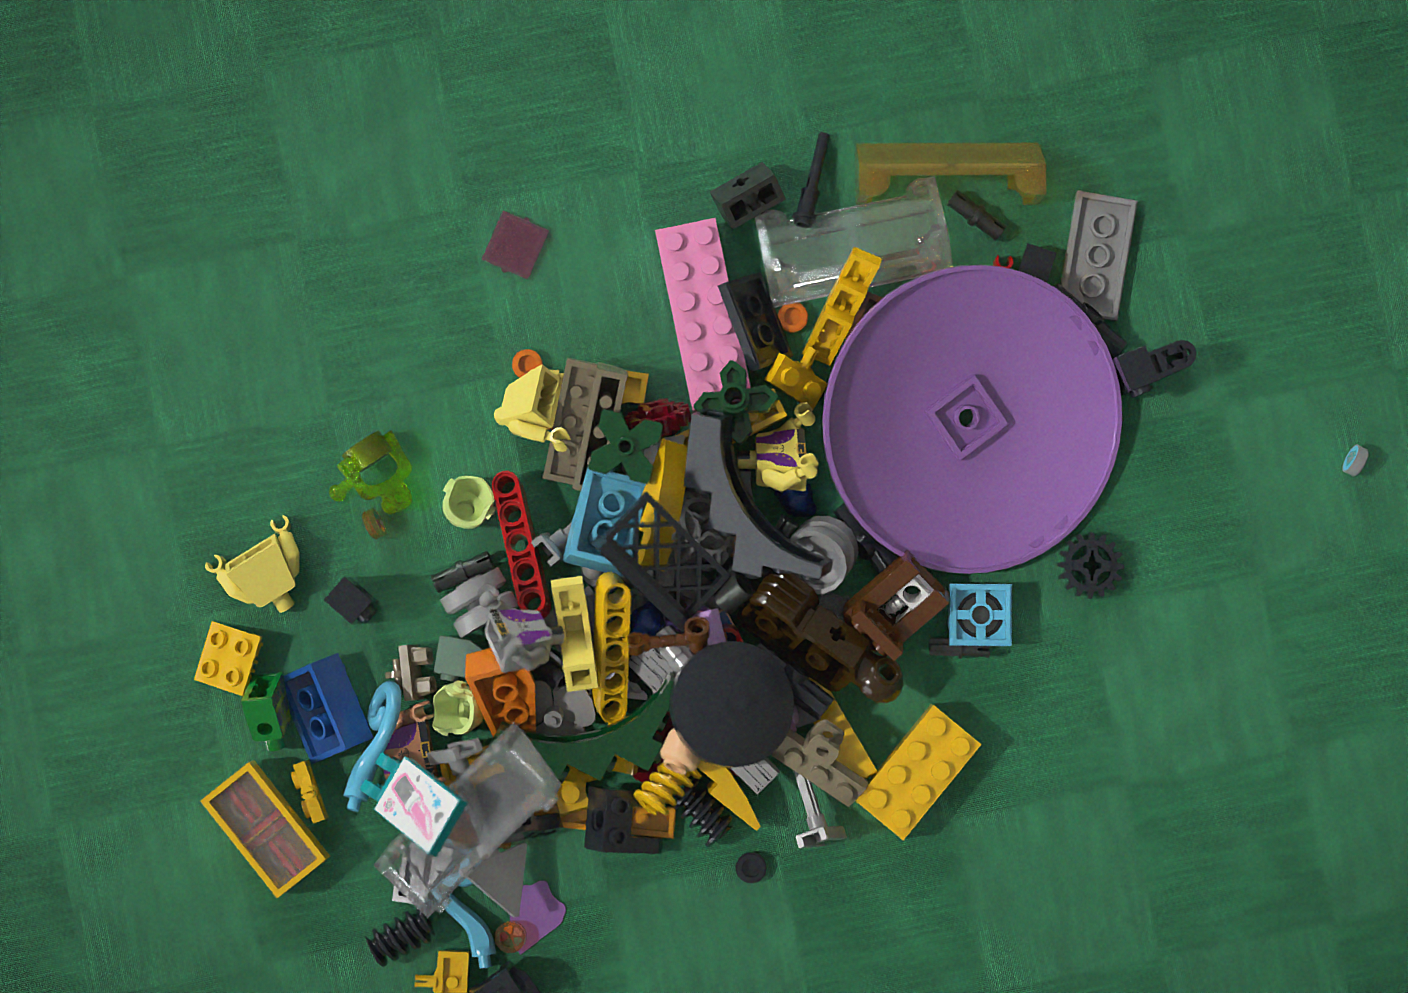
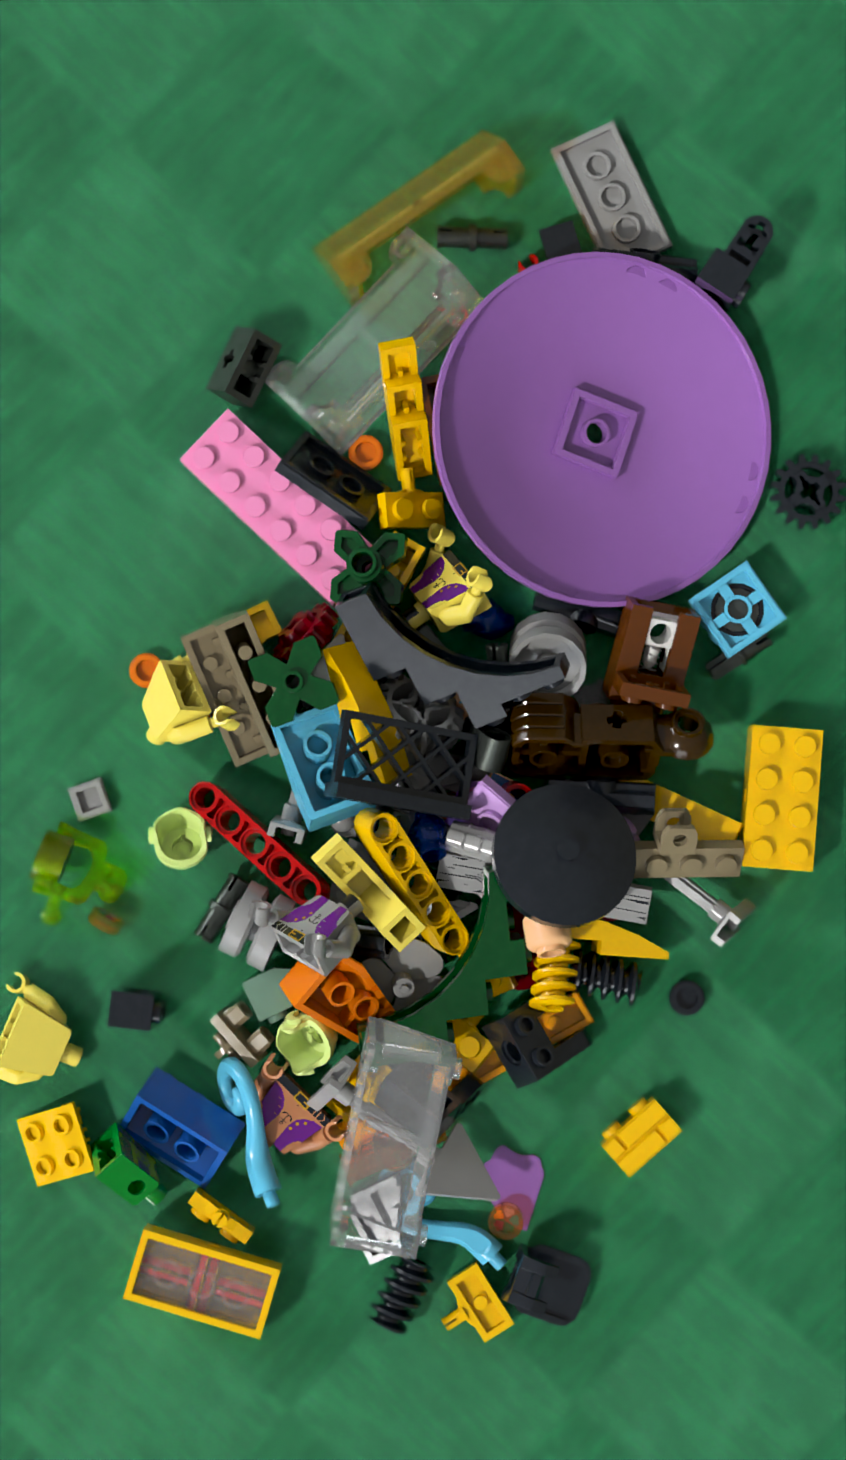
camera: 30 degrees left, 0 degrees up
tile [360,752,468,857] -> none
clear pink piece [482,211,549,280] -> none
reddish brown brick [627,617,710,656] -> none
black pin [792,132,830,228] -> none
none -> light grey tile [67,777,113,822]
none -> yellow brick [600,1096,683,1178]

